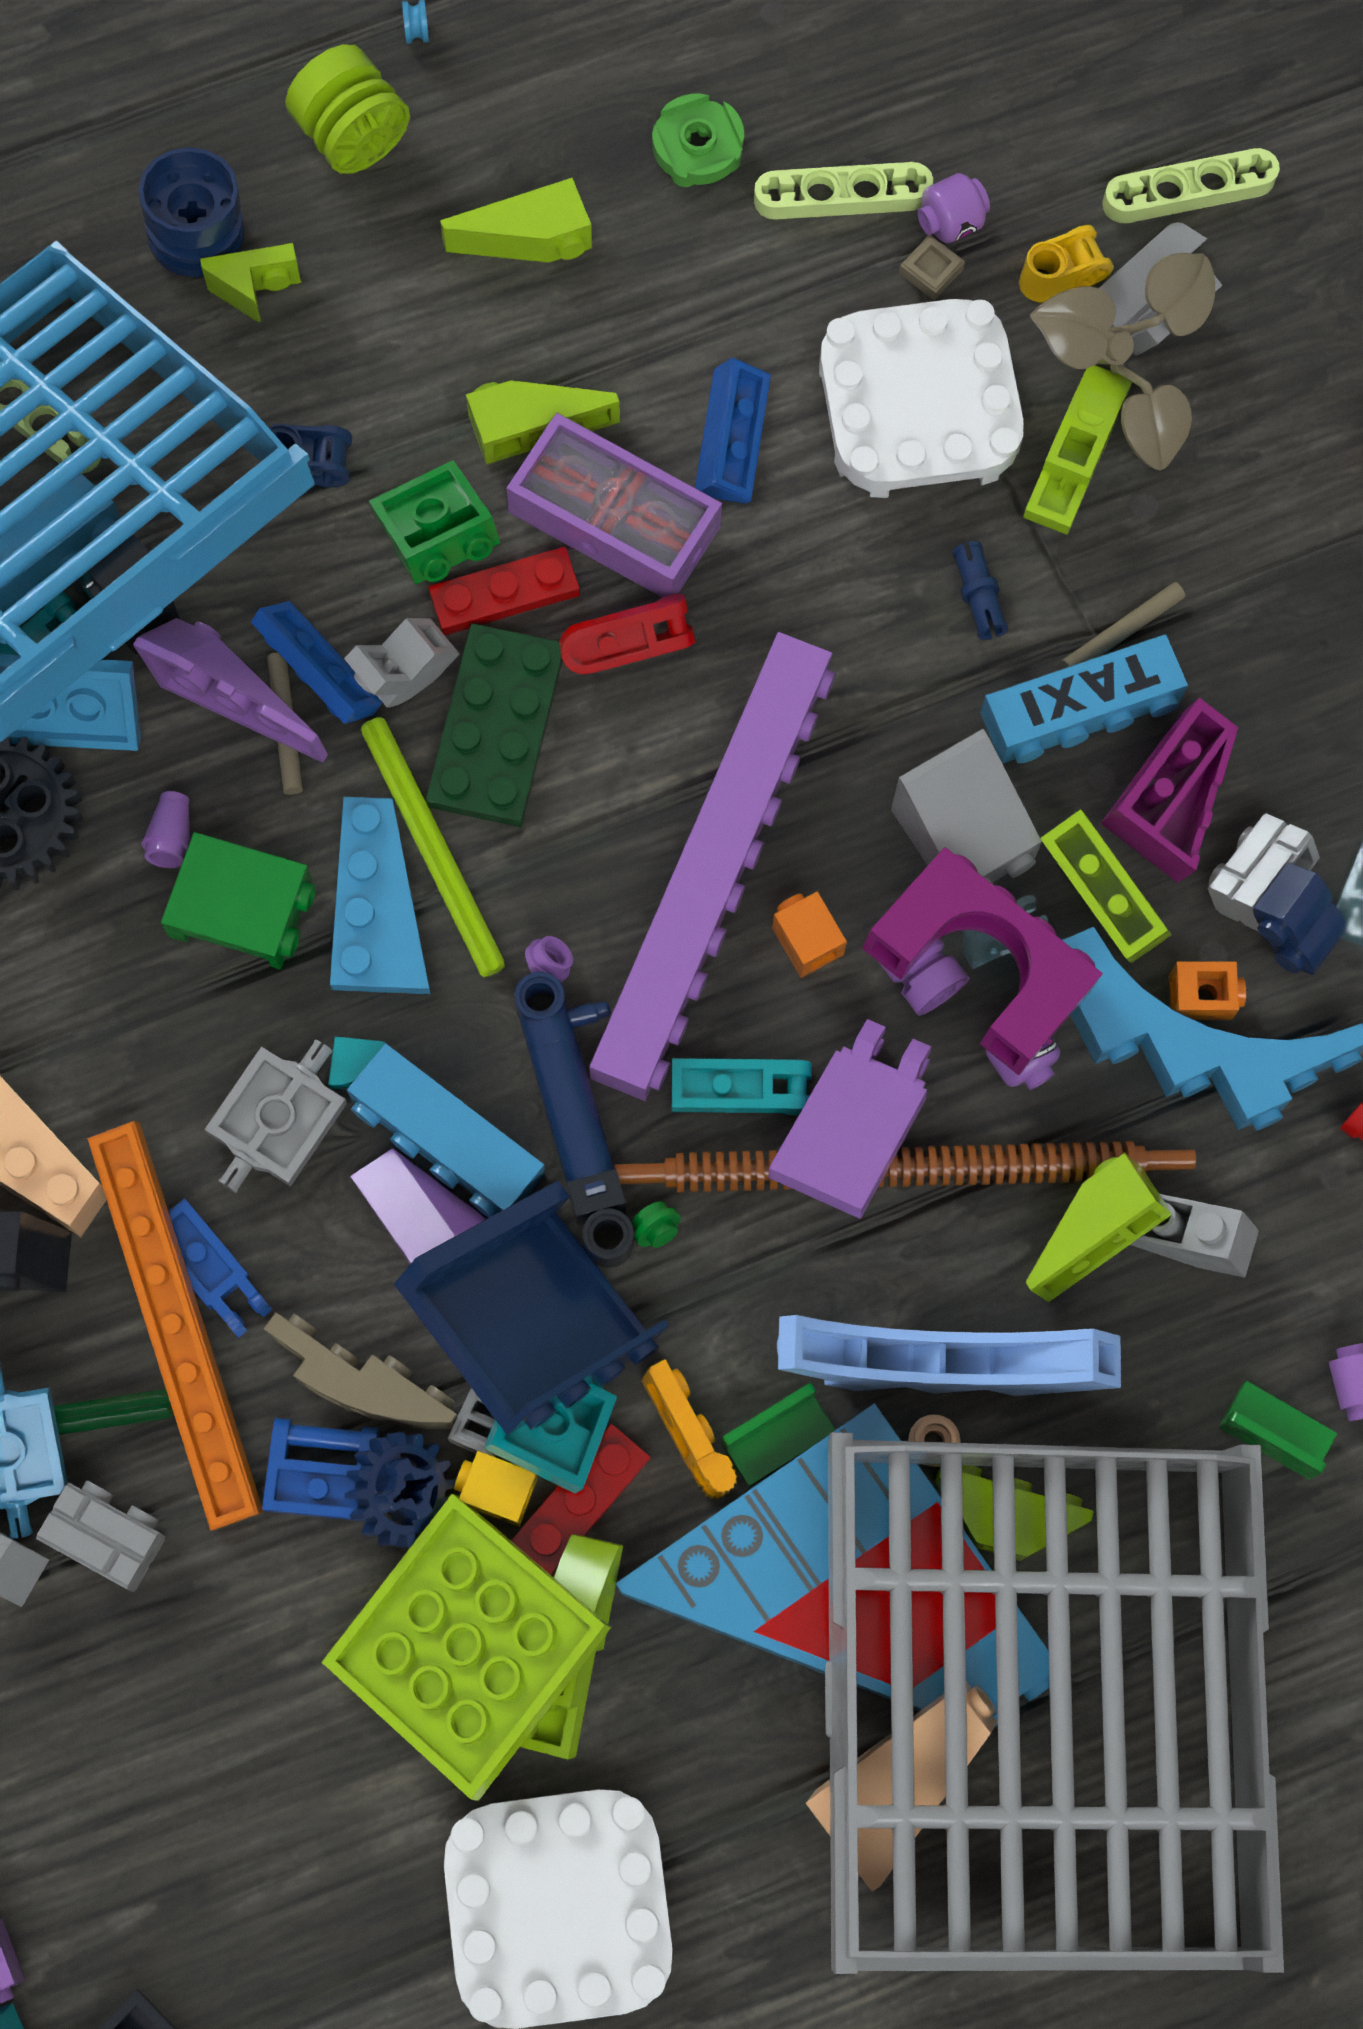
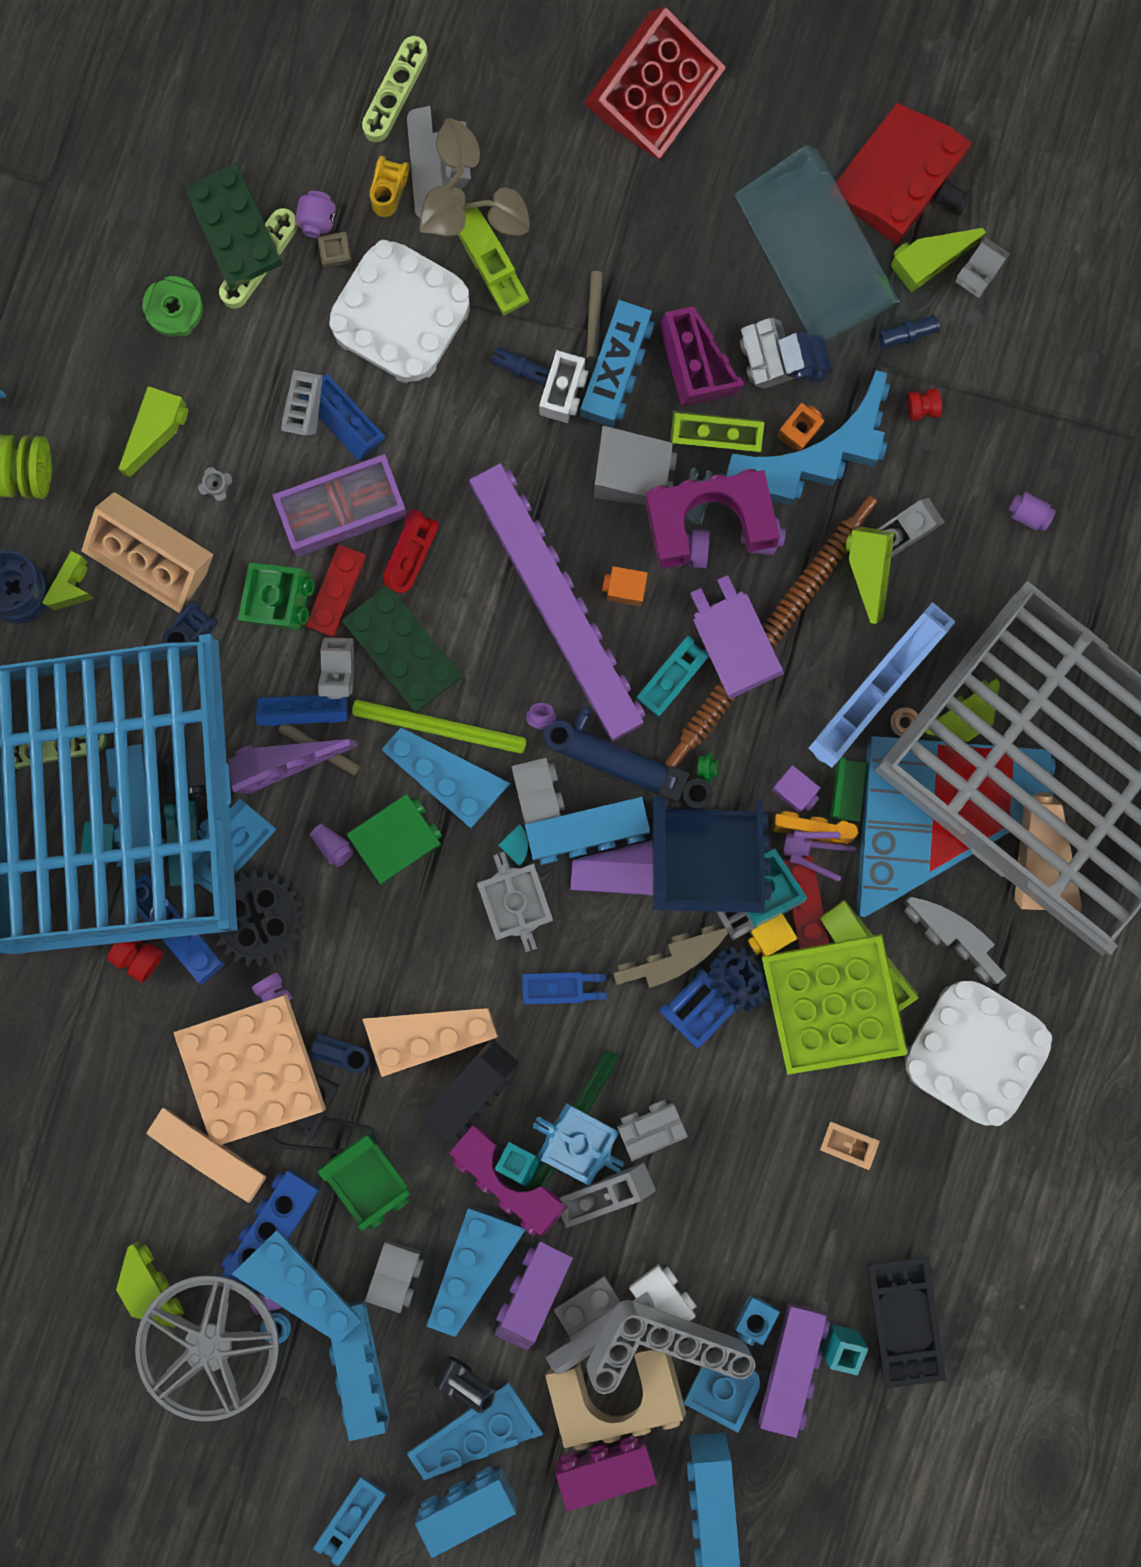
camera: 50 degrees left, 10 degrees up
orange tile [87,1121,264,1531] -> none
lime slope [466,380,620,465] -> none
green panel [1219,1381,1337,1480] -> none
none -> light nougat slope [81,492,214,613]
none -> dark green plate [184,163,283,290]
none -> light grey plate [198,467,232,501]
none -> light grey slope [281,370,323,435]
none -> light grey brick [511,758,565,824]
none -> white brick [539,350,589,423]
none -> medium lavender brick [771,765,820,813]
none -> medium lavender plant [784,830,857,881]
none -> light nougat slope [820,1122,880,1170]
none -> light grey slope [903,897,1007,984]

